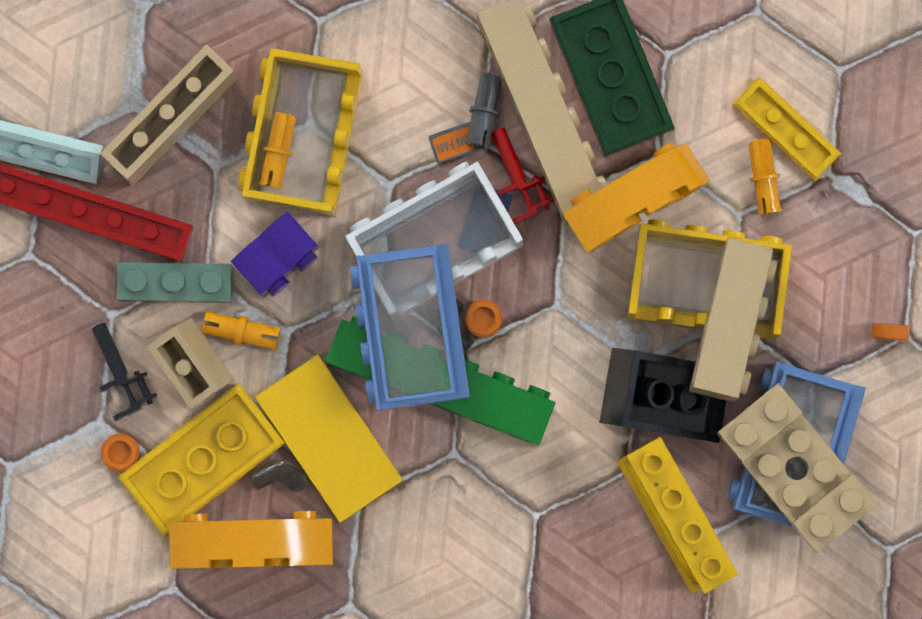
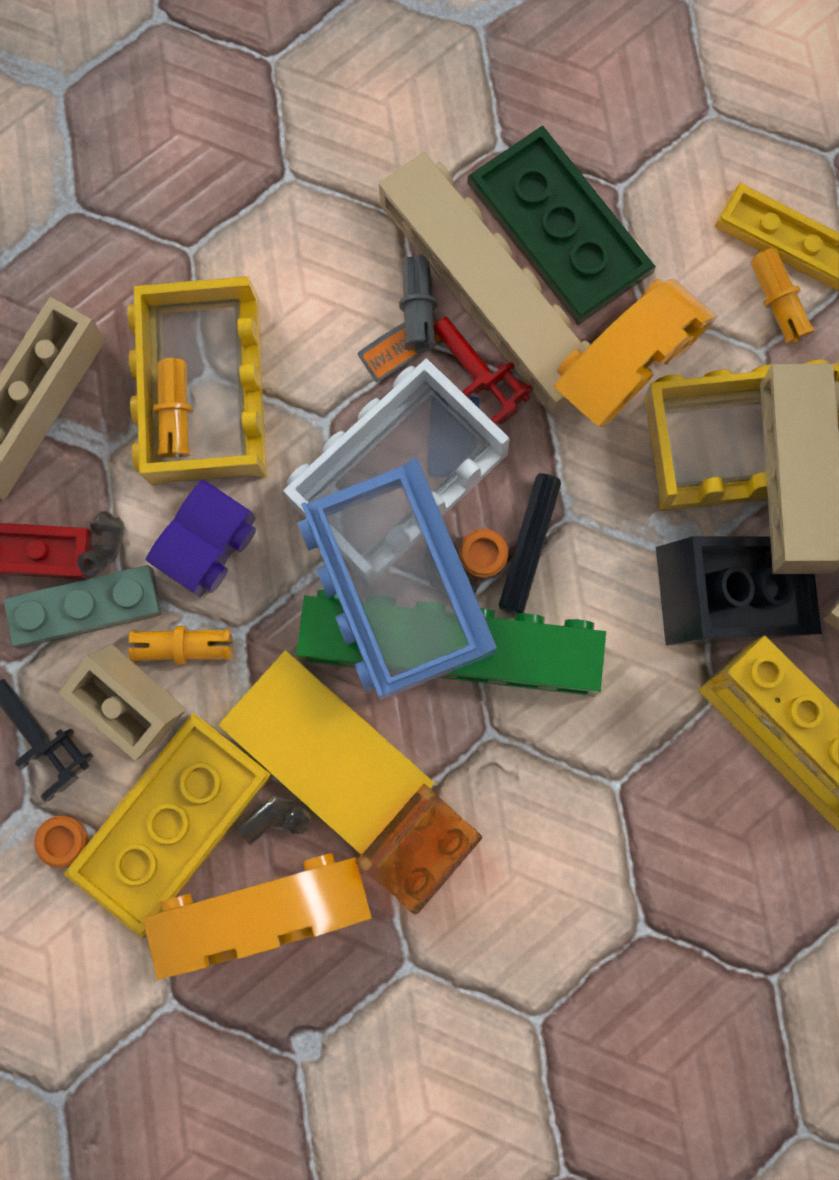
camera: 10 degrees left, 5 degrees down
none -> clear smoke arm [77,511,126,576]
none -> clear orange bracket [355,783,482,915]
none -> black axle [499,473,561,615]

